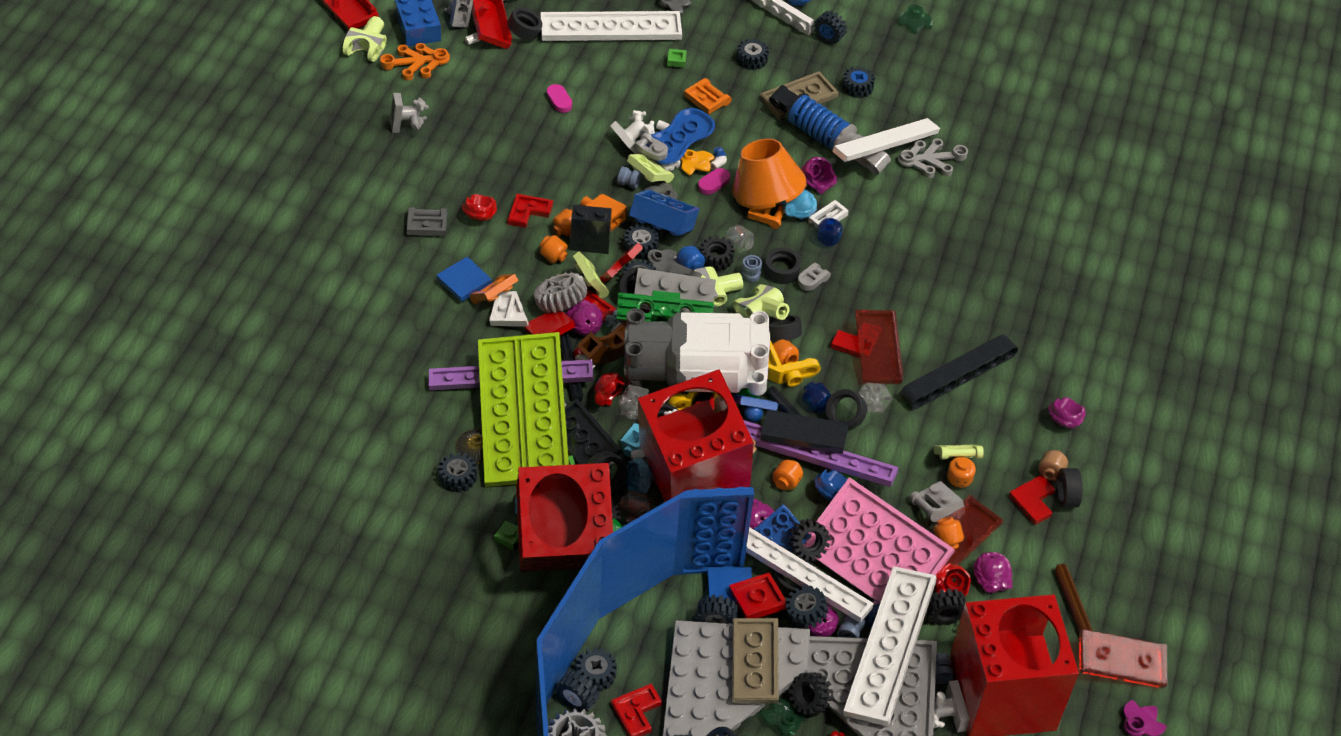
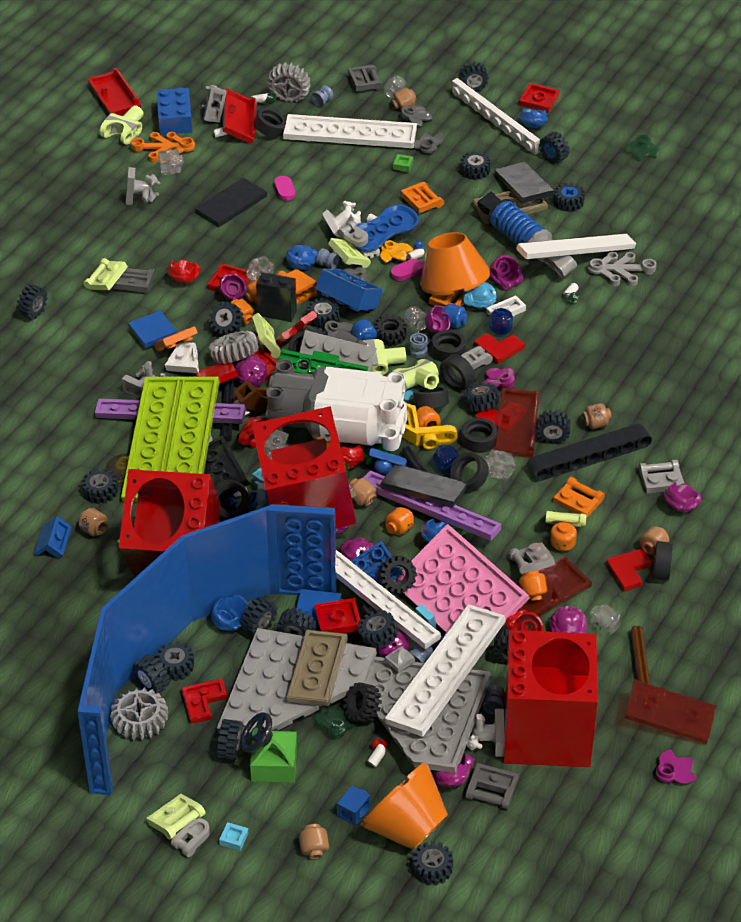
camera: 15 degrees right, 5 degrees down
none -> black wheel [16,284,48,319]
none -> blue panel [33,516,72,558]
none -> medium nougat head [79,508,108,537]
none -> yellowish green plate [83,258,128,290]
none -> light grey piece [122,361,166,400]
none -> clear brick [158,149,184,175]
none -> black tile [195,177,267,227]
none -> black wheel [209,301,244,335]
none -> blue hair [211,594,248,631]
none -> magenta hair [219,274,246,301]
none -> black wheel [240,596,277,635]
none -> clear brick [246,255,275,282]
none -> blue hair [286,245,319,270]
none -> light grey tile [385,646,415,673]
none -> dark grey plate [414,133,444,154]
none -> medium azure tile [415,604,437,629]
none -> magenta hair [424,305,451,334]
none -> black tyre [439,354,475,391]
none -> blue head [442,303,468,329]
none -> black tyre [461,418,497,453]
none -> black wheel [464,383,499,411]
none -> red tile [474,333,525,364]
none -> magenta plate [481,367,515,389]
none -> tile [495,162,554,203]
none -> black wheel [536,409,571,444]
none -> orange plate [553,477,605,519]
none -> arm [564,283,579,304]
none -> medium nougat head [582,403,611,430]
none -> clear head [590,604,621,635]
none -> light grey plate [639,460,685,494]

